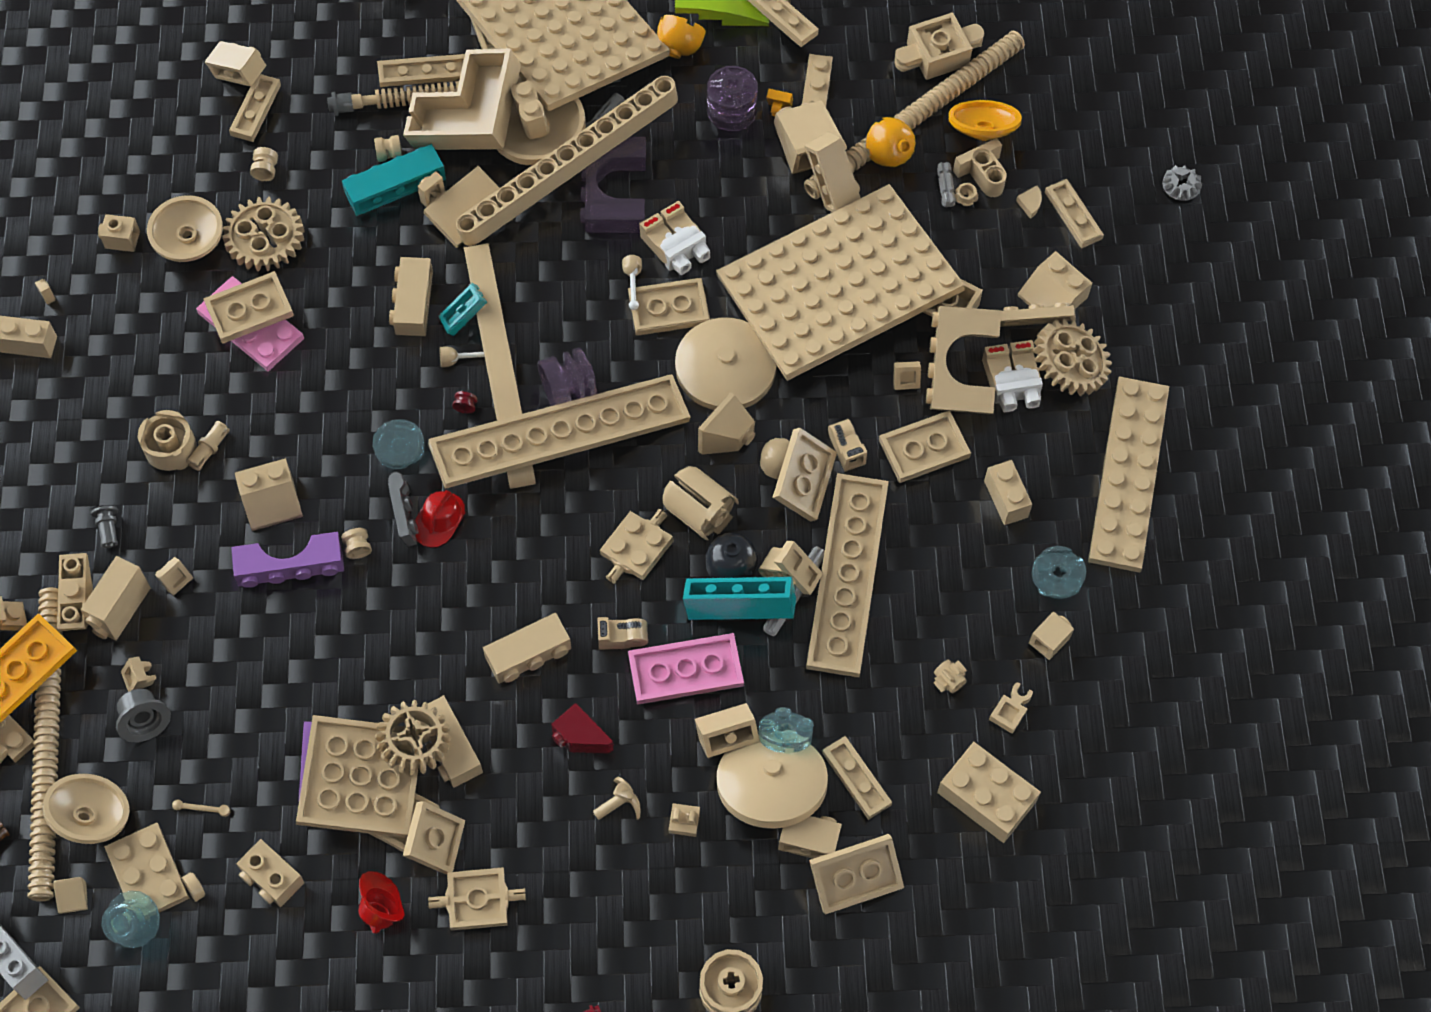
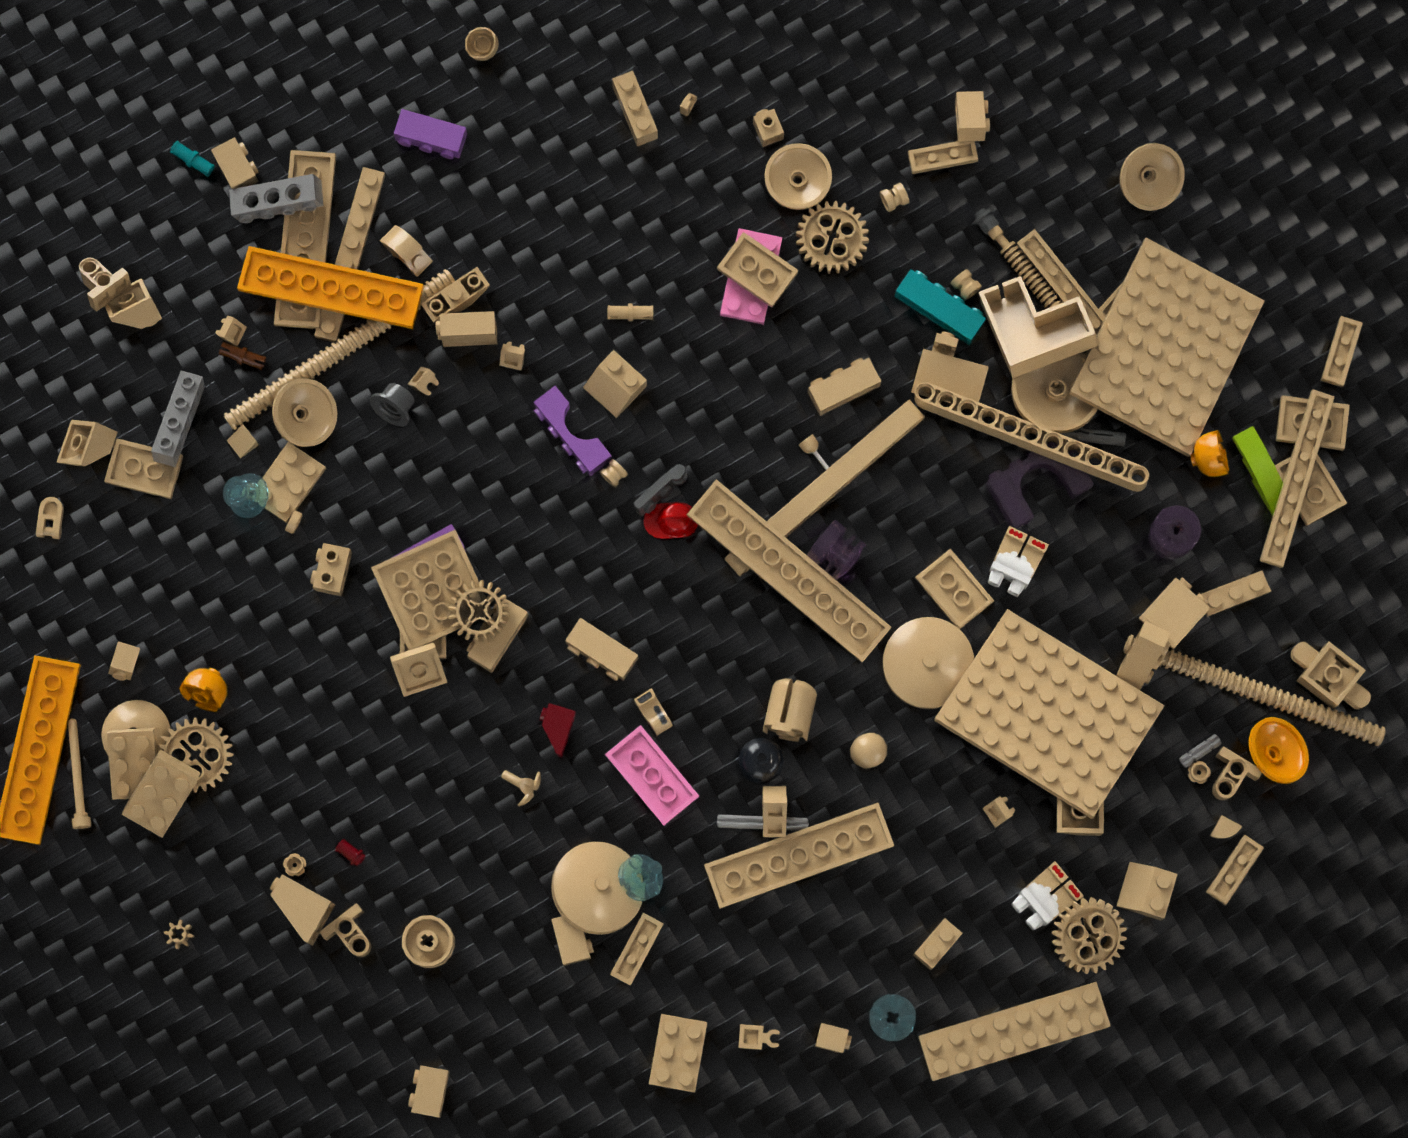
camera: 60 degrees right, 15 degrees up
dark grey pin [91,506,118,548] -> none
tan brick [138,410,197,471] -> none
tan hinge [172,800,230,817] -> none
red piece [358,871,405,934] -> none
clear light blue tile [372,419,425,469] -> none
tan plate [428,867,526,931] -> none
teal tile [438,283,487,336] -> none
dark red bush [452,391,478,414] -> none
tan brick [512,80,548,140] -> none
tan plate [600,509,674,584] -> none
hinge [622,255,642,310] -> none
tan tile [669,803,700,837] -> none
teal brick [683,577,796,620] -> none
tan brick [695,703,760,758] -> none
tan slope [698,393,755,454] -> none
light orange tile [766,89,793,117] -> none
tan plate [773,428,837,522] -> none
tan plate [809,834,904,914] -> none
tan leg [828,419,867,472] -> none
light orange cylinder [866,117,916,167] -> none
tan plate [879,410,971,483] -> none
tan arch [926,306,1001,414] -> none
tan gear [934,660,967,693] -> none
tan plate [1000,303,1076,327] -> none
light grey gear [1162,165,1202,201] -> none

